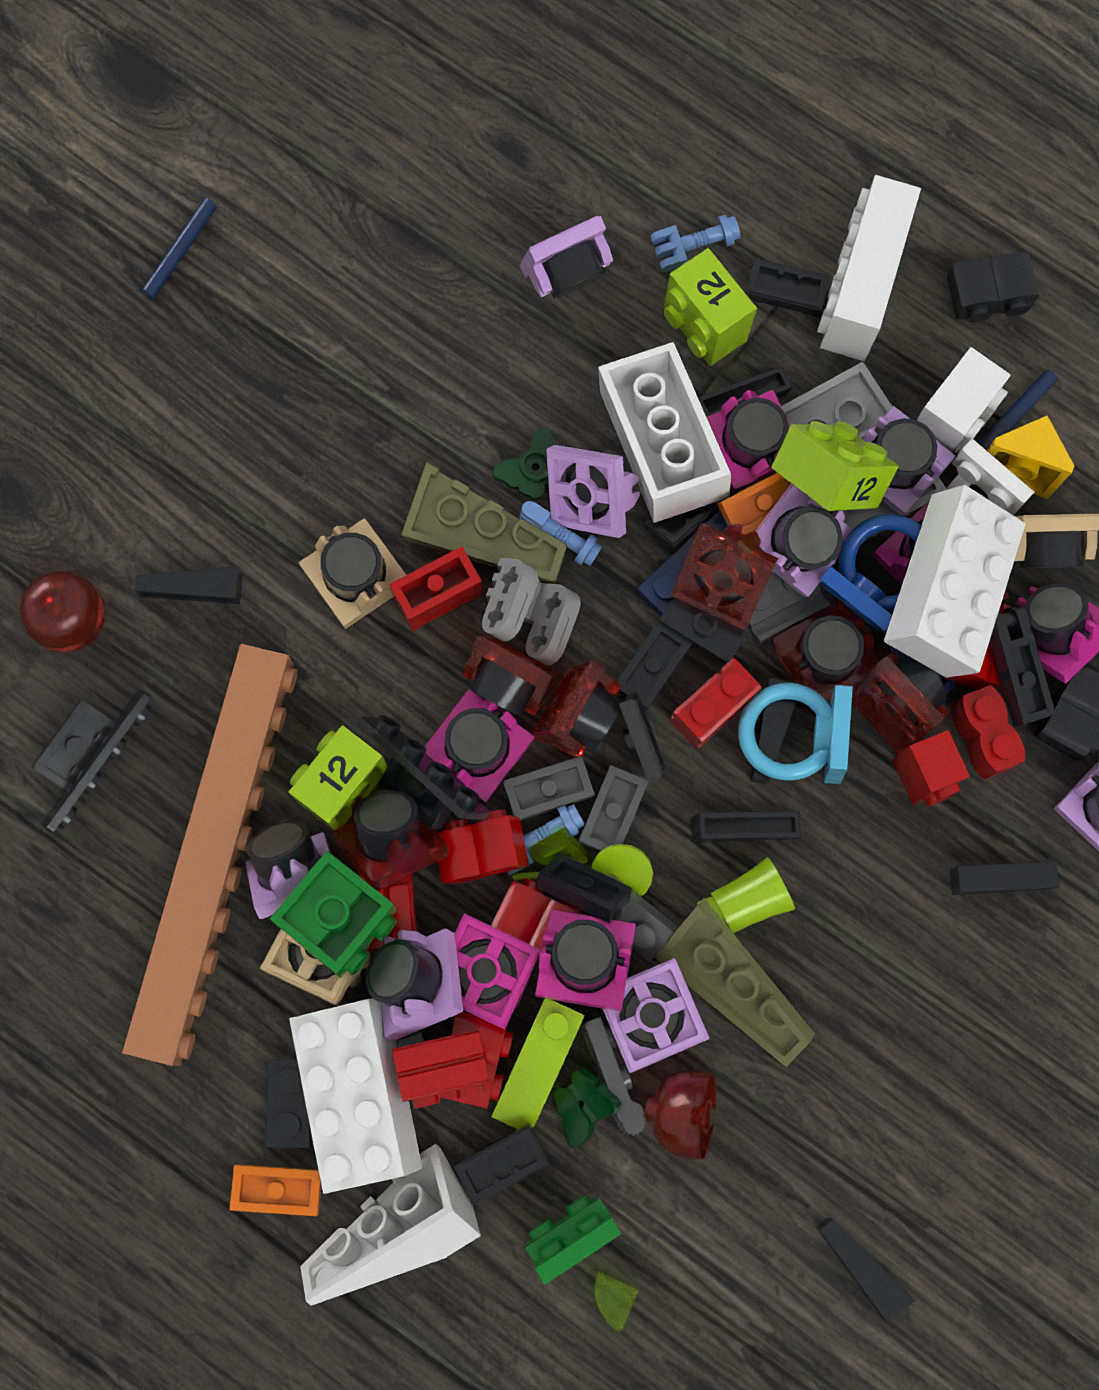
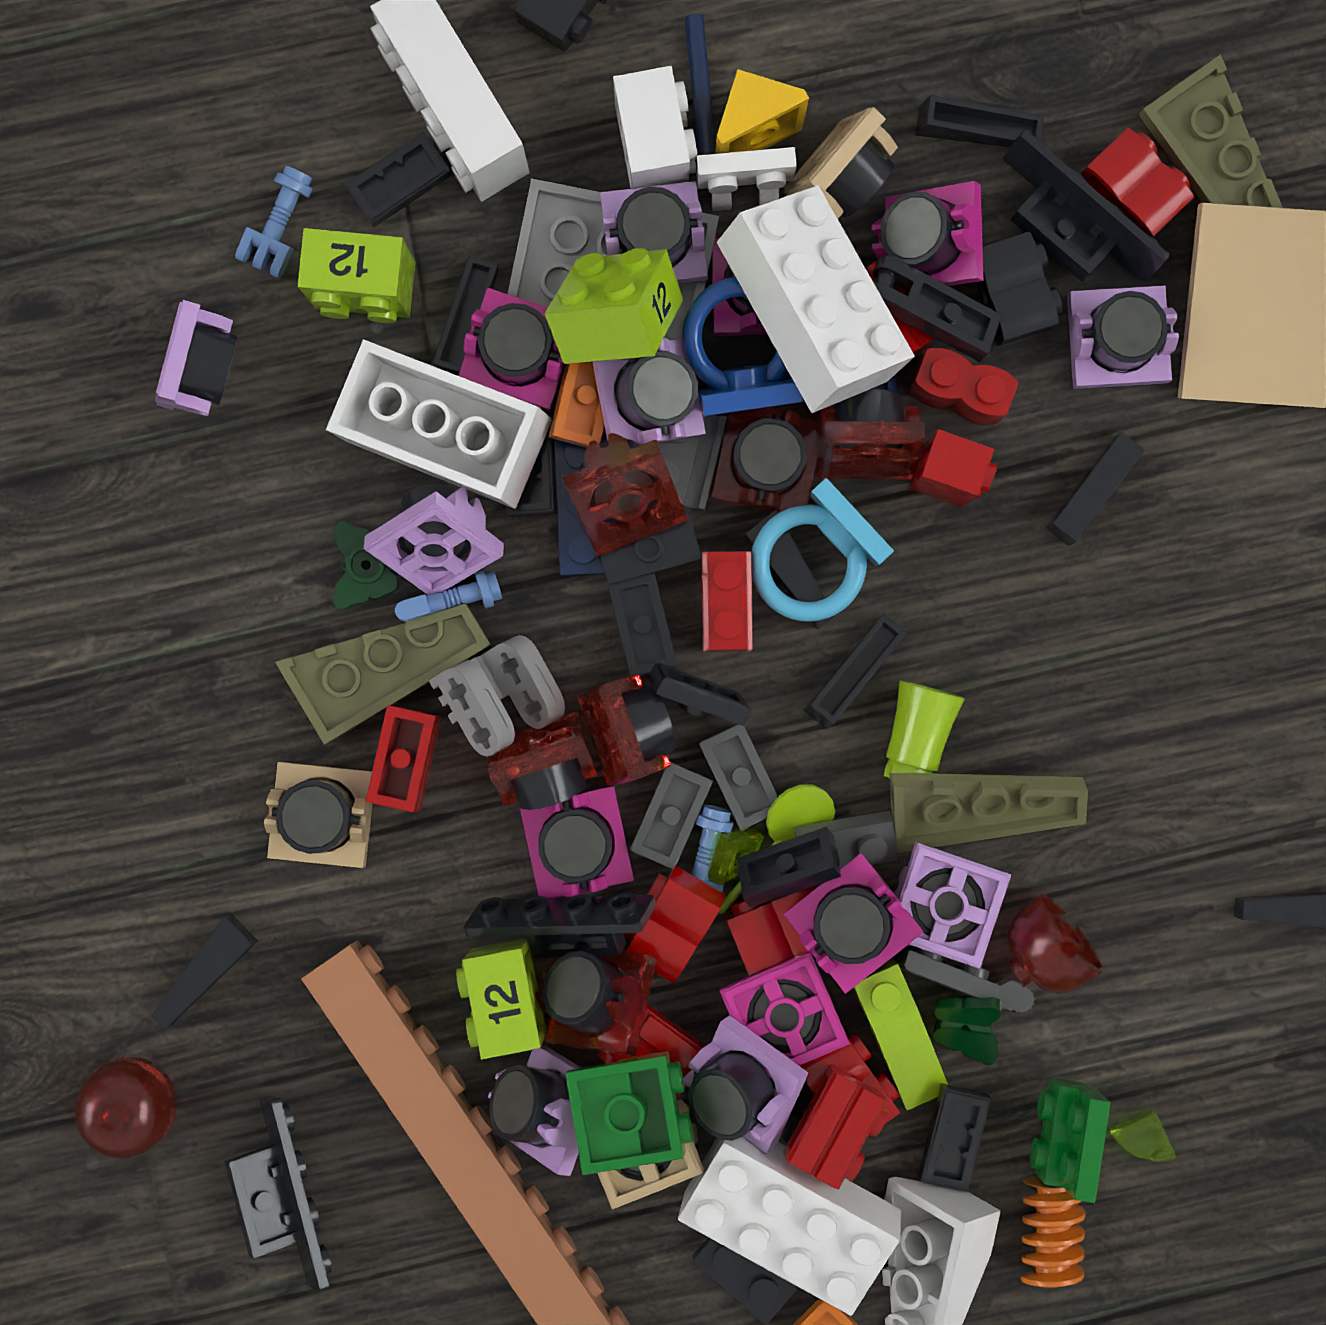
camera: 45 degrees left, 10 degrees up
none -> orange piece [1021,1176,1086,1288]

